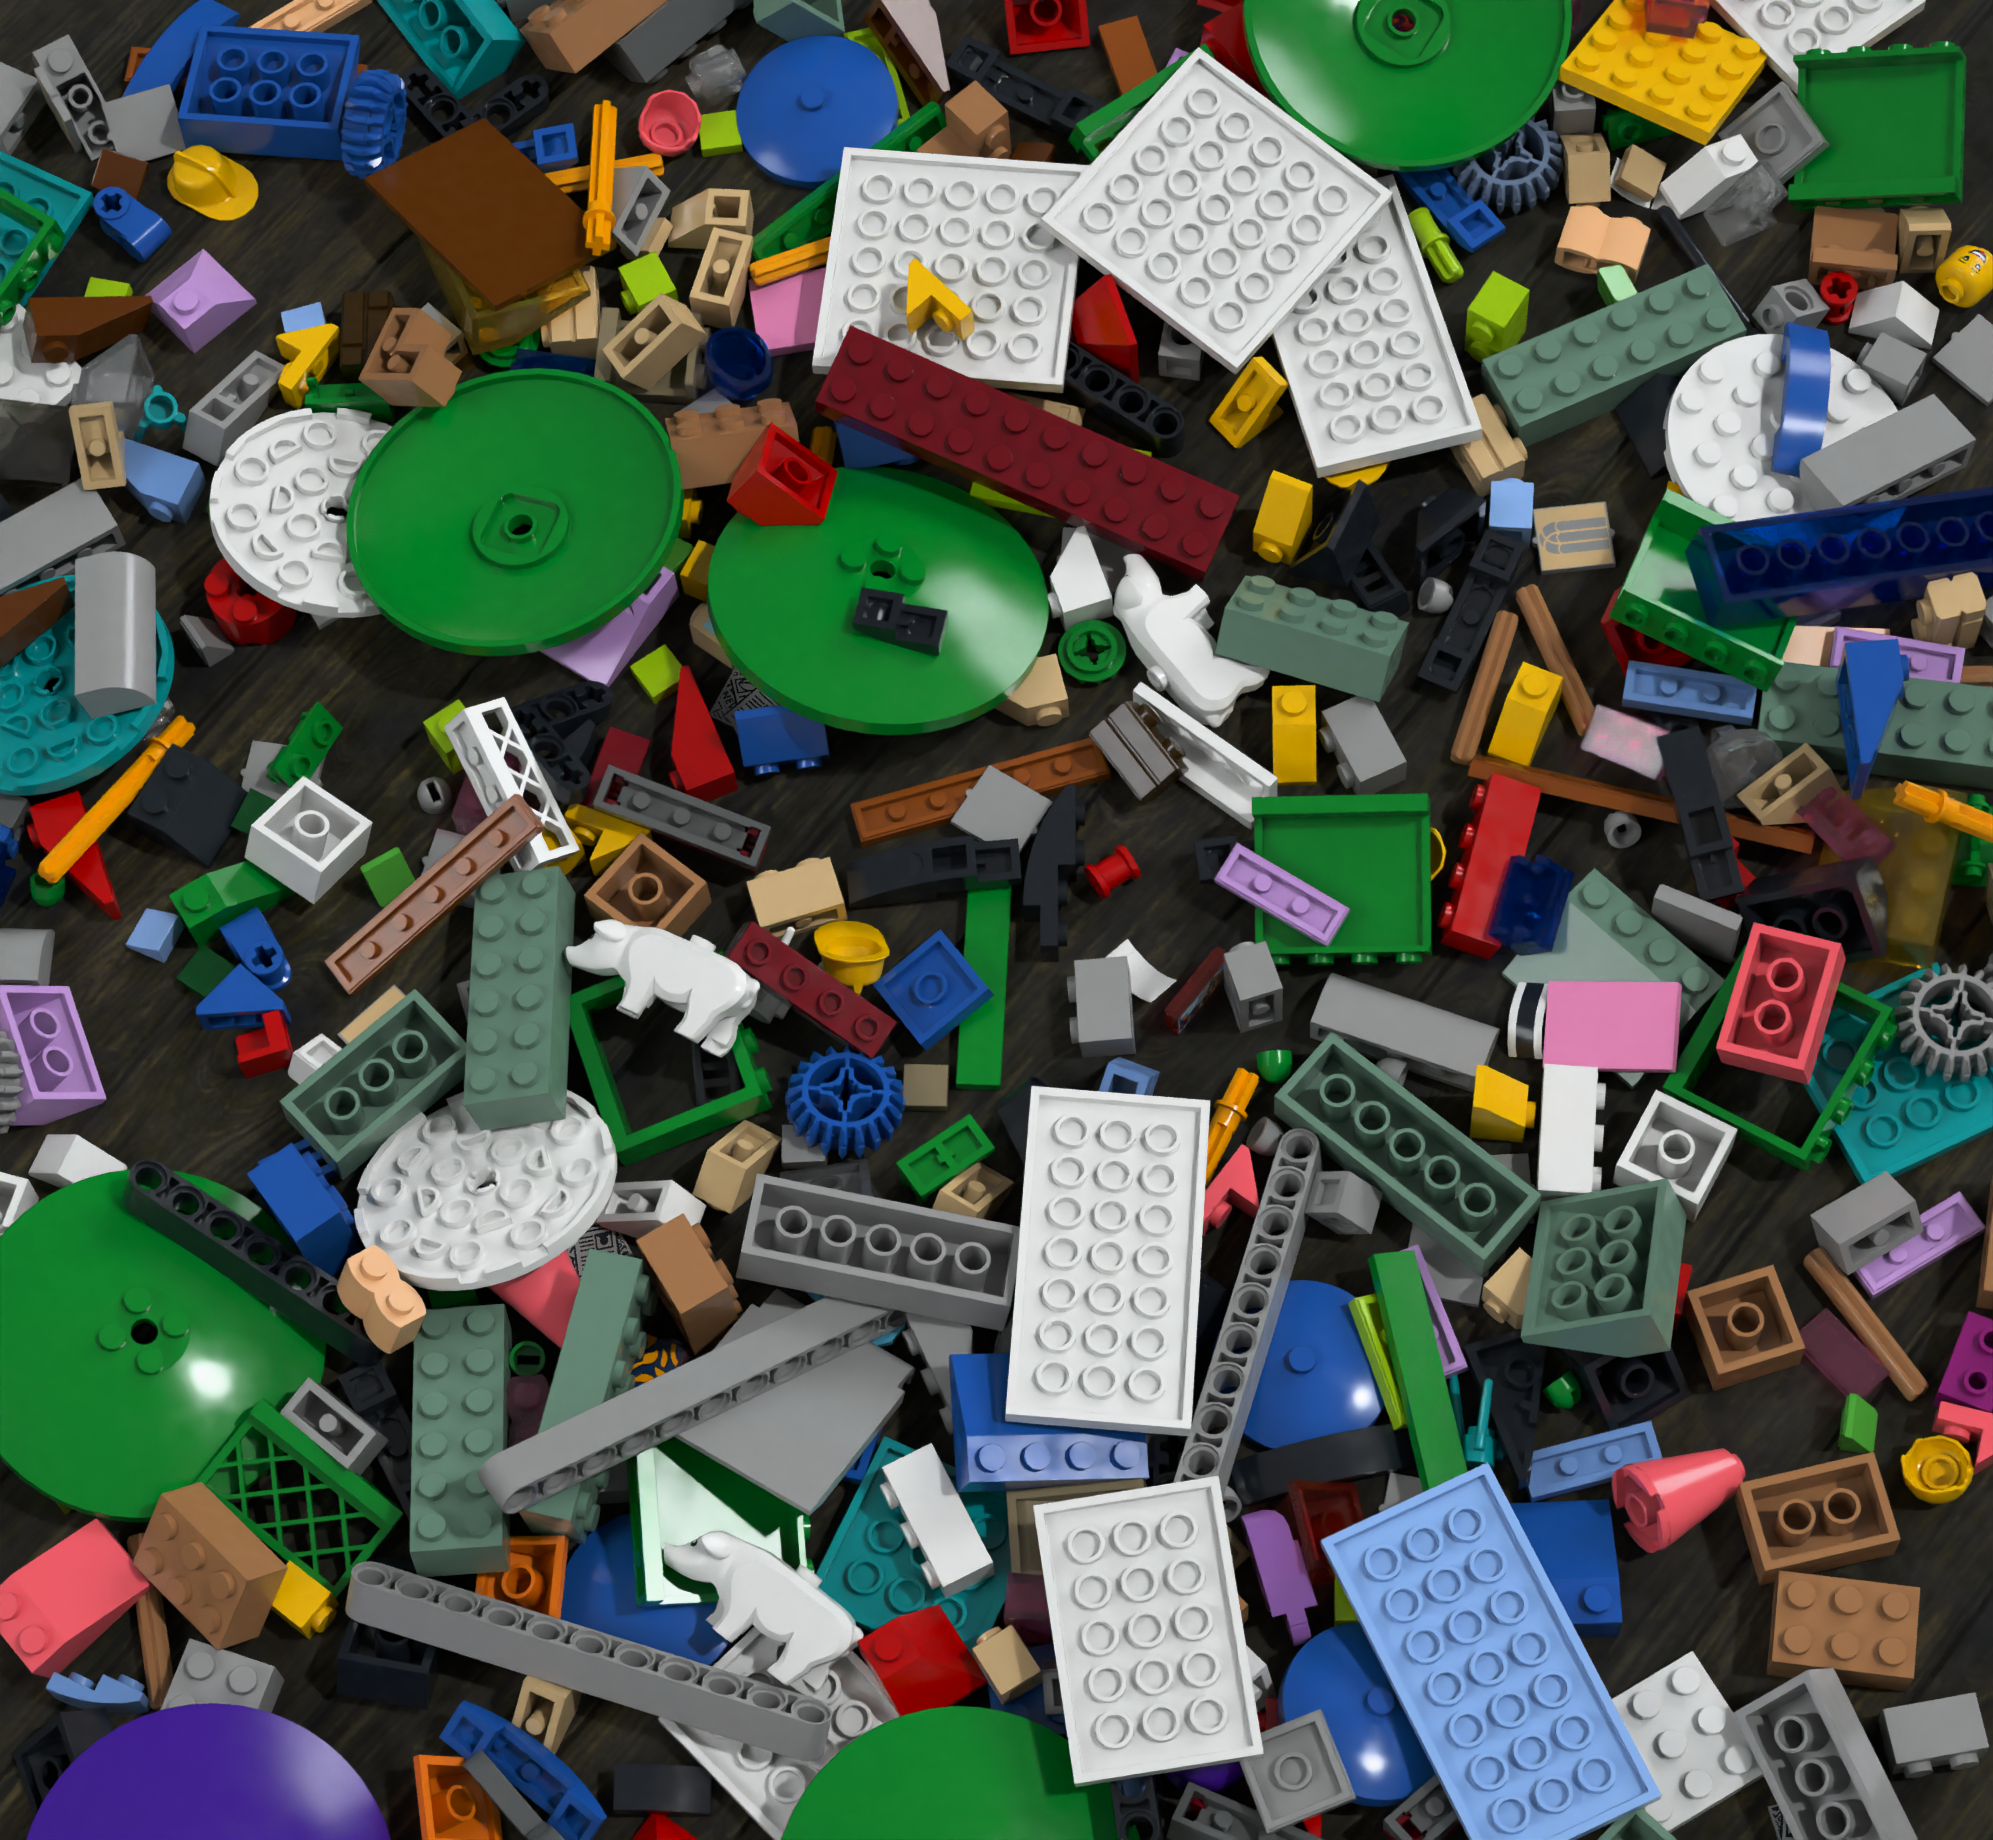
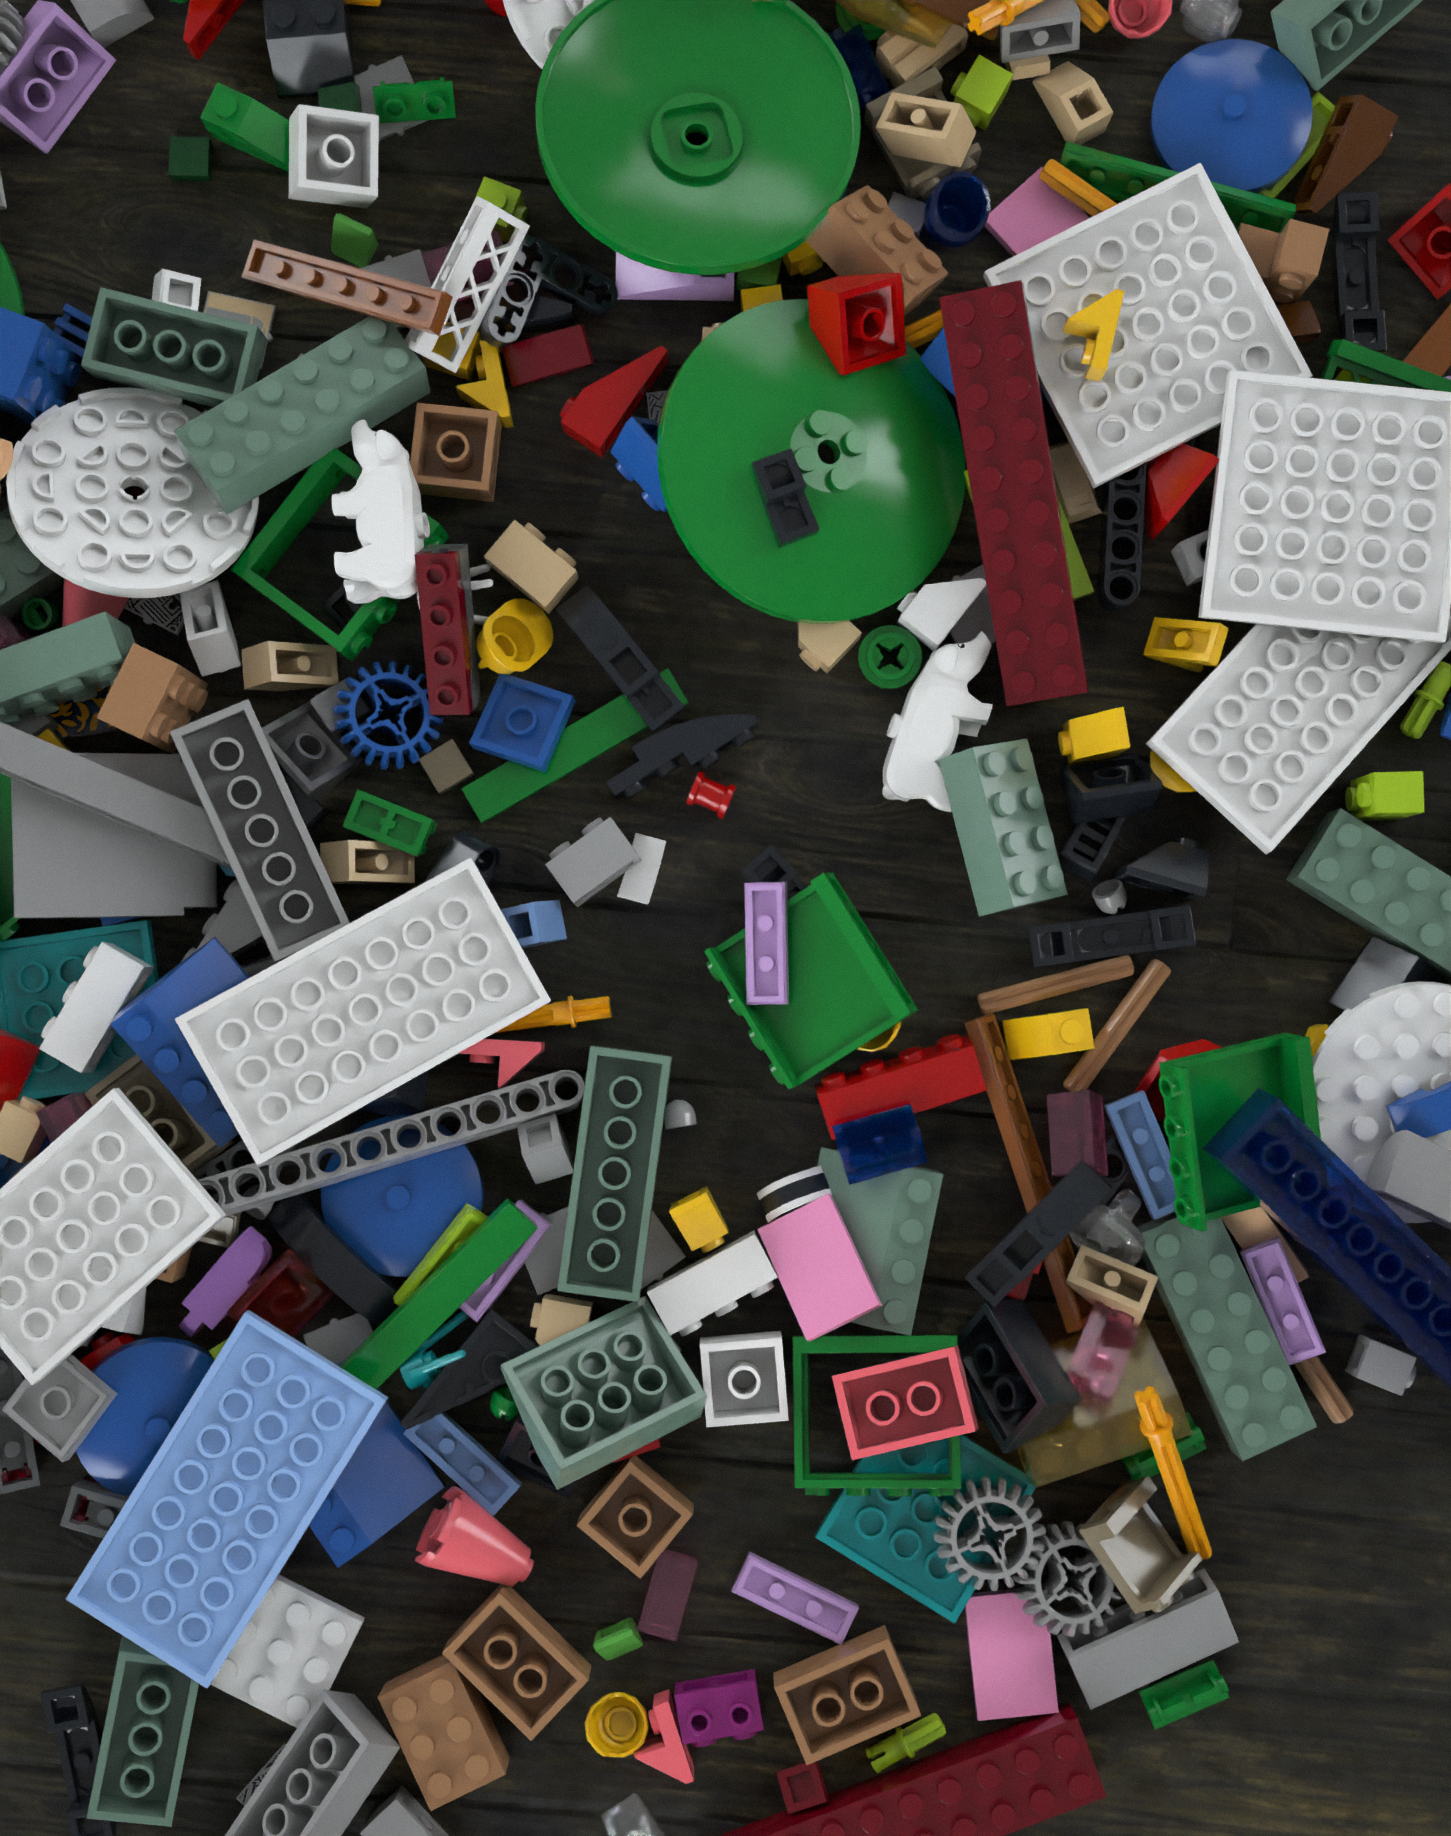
camera: 50 degrees right, 20 degrees up
light blue slope [126,908,185,963] -> none
blue slope [196,964,291,1031] -> none
blue piece [219,906,292,992] -> none
red panel [235,1009,293,1079] -> none
light grey hinge [417,776,453,814] -> none
dark grey piece [593,764,772,873] -> none
lime tile [630,644,682,704] -> none
tan slope [689,227,754,331] -> none
lime tile [699,110,743,157] -> none
dark orange tile [850,737,1111,848] -> none
light grey piece [951,765,1053,854] -> none
brick [1089,701,1189,802] -> none
white fence [1133,682,1278,830] -> none
clear red tile [1164,946,1227,1036] -> none
light grey brick [1223,941,1283,1033] -> none
light grey hinge [1246,1117,1284,1156] -> none
green hinge [1256,1050,1293,1084] -> none
yellow slope [1272,685,1317,786] -> none
light grey brick [1310,973,1500,1093] -> none
light grey brick [1317,696,1407,795] -> none
tan brick [1449,394,1528,497] -> none
light blue brick [1488,478,1534,548] -> none
piece [1532,501,1616,575] -> none
light grey hinge [1604,811,1642,848] -> none
light grey tile [1650,884,1743,964] -> none
medium nougat axle [1803,1247,1929,1401] -> none
light grey brick [1810,1171,1924,1276] -> none
blue slope [1835,639,1909,800] -> none
tan brick [1911,572,1987,649] -> none

